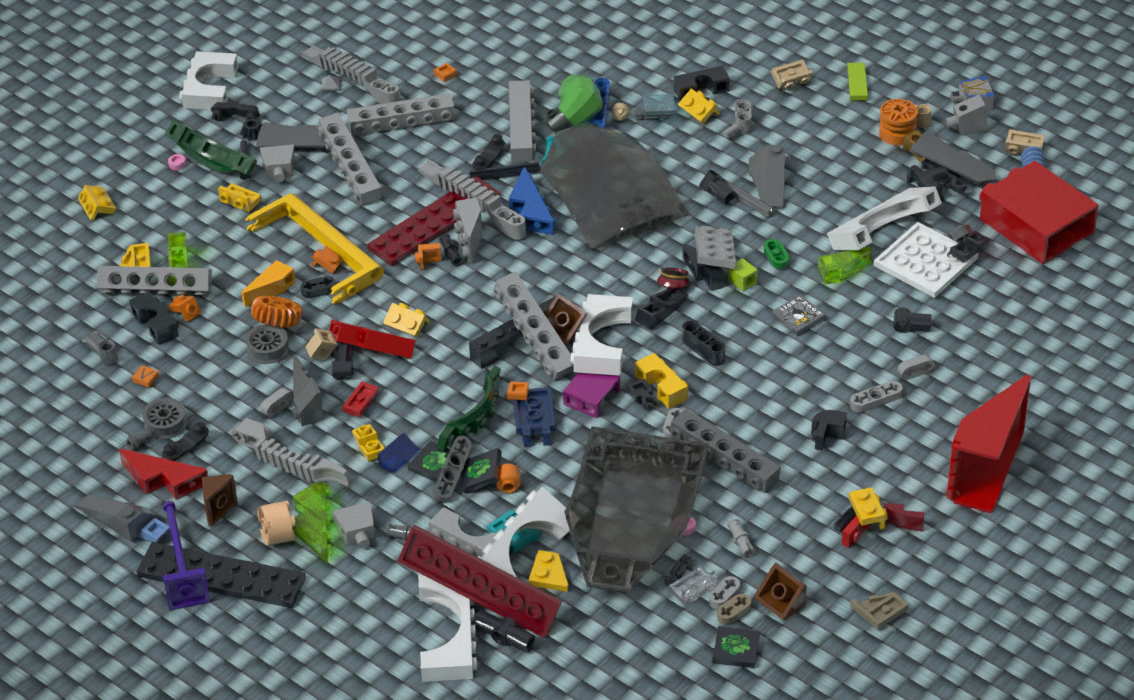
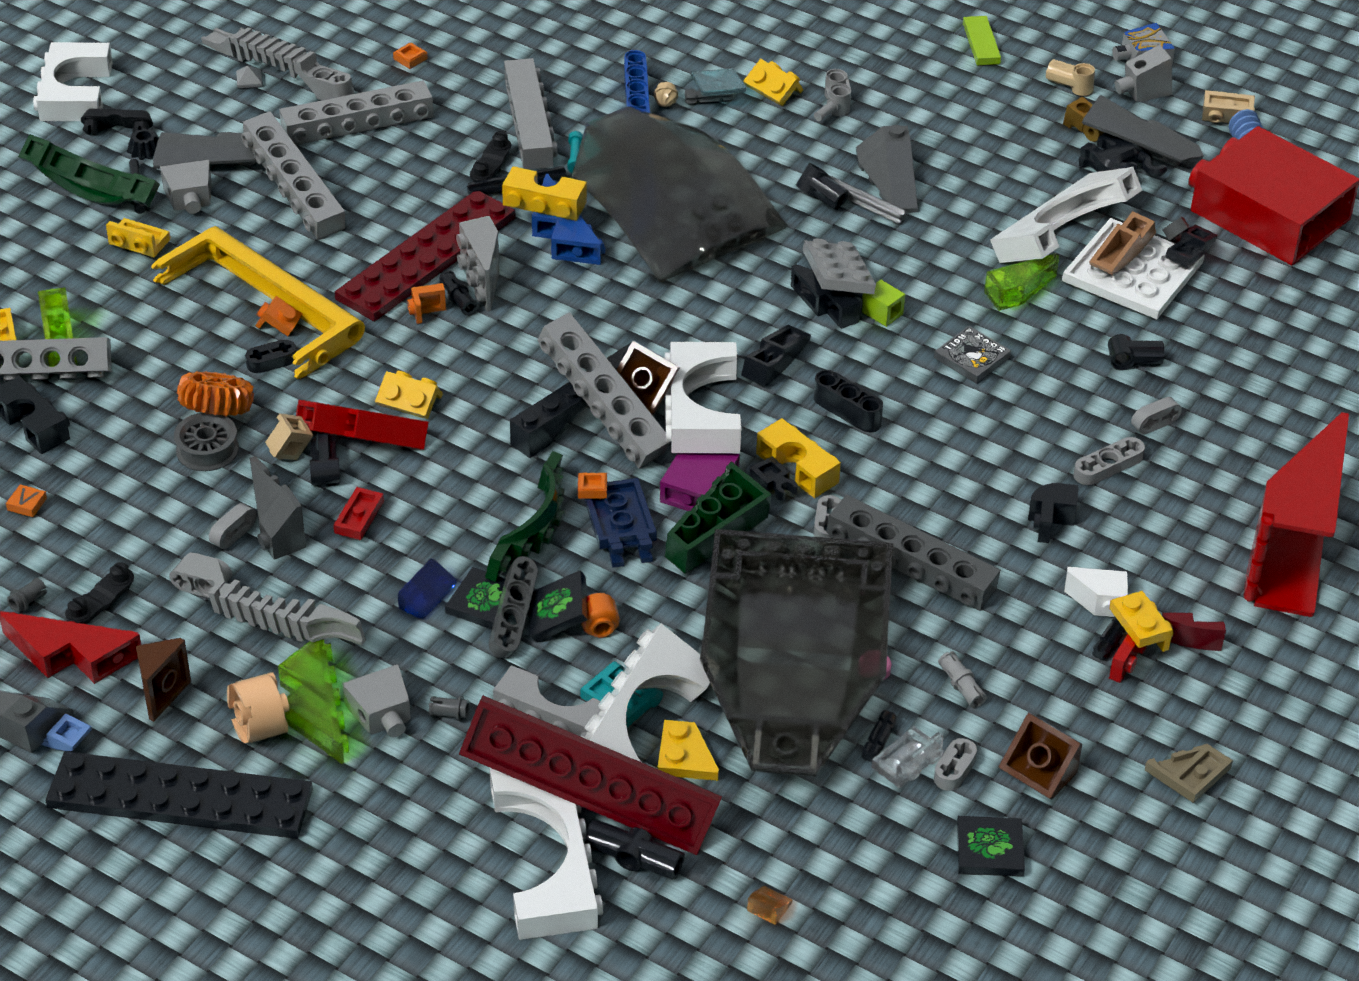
camera: 10 degrees left, 0 degrees up
dark grey wheel [142,398,187,439] -> none
dark purple tile [163,501,210,611] -> none
bright pink tile [168,154,187,170] -> none
orange bracket [168,295,201,321] -> none
light orange slope [241,260,296,307] -> none
yellow slope [352,424,386,461] -> none
light grey piece [418,160,527,240] -> none
bright green piece [545,75,602,139] -> none
piece [657,267,690,289] -> none
black arch [674,66,730,101] -> none
dark tan beam [717,594,751,625] -> none
green plate [764,239,789,269] -> none
tan bracket [771,59,813,89] -> none
orange wheel [879,99,918,146] -> none
none -> yellow arch [502,166,587,221]
none -> dark green wedge [665,461,772,574]
none -> clear orange slope [747,886,792,925]
none -> white slope [1064,567,1128,617]
none -> medium nougat slope [1089,211,1156,275]

